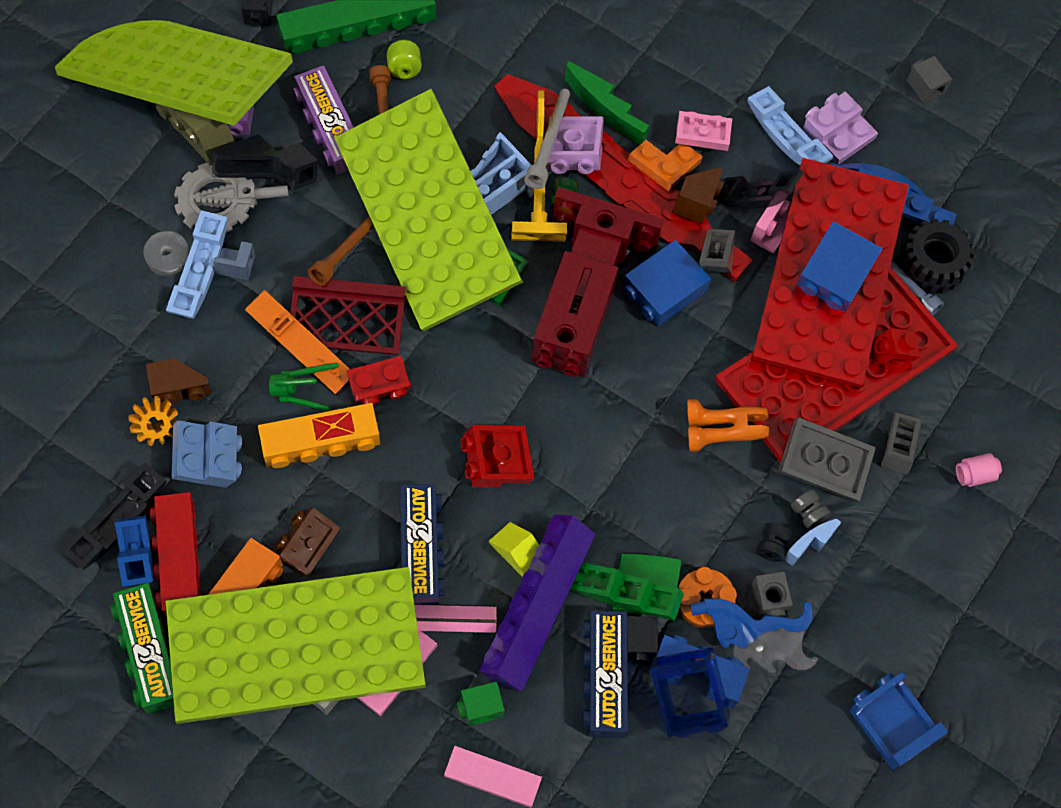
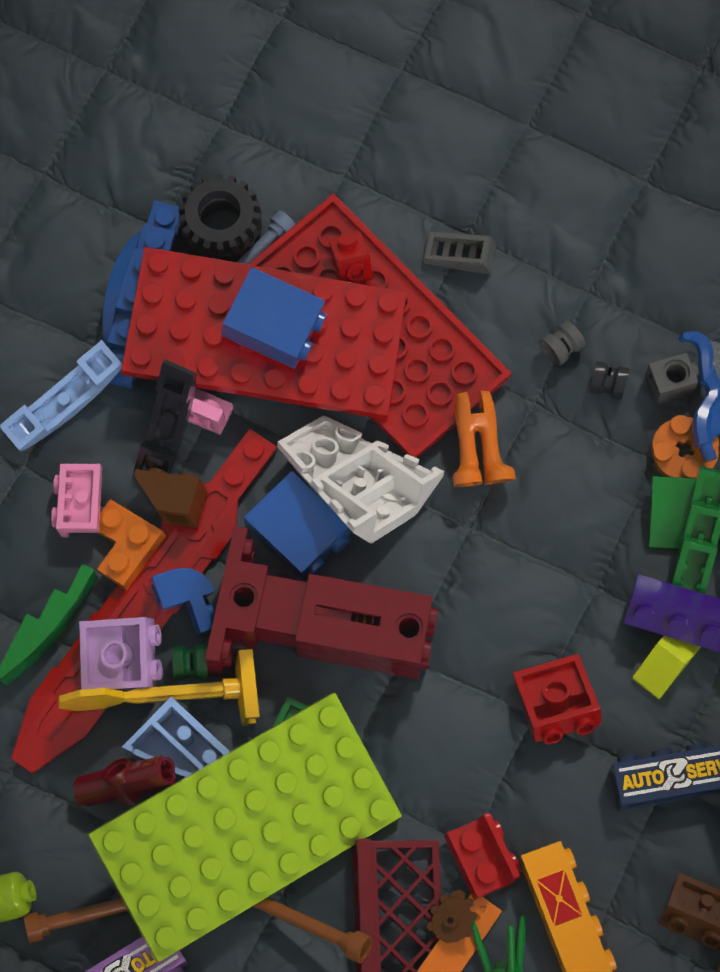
camera: 90 degrees left, 5 degrees up
light grey piece [524,89,570,189] -> none
dark grey slope [700,229,735,273] -> none
dark grey plate [778,417,876,502] -> none
light blue slope [784,519,841,567] -> none
lavender plate [803,92,878,165] -> none
bright pink brick [956,453,1002,487] -> none
none -> dark red piece [73,755,177,807]
none -> blue brick [148,568,216,636]
none -> white wedge [277,415,444,544]
none -> reddish brown piece [426,889,478,943]

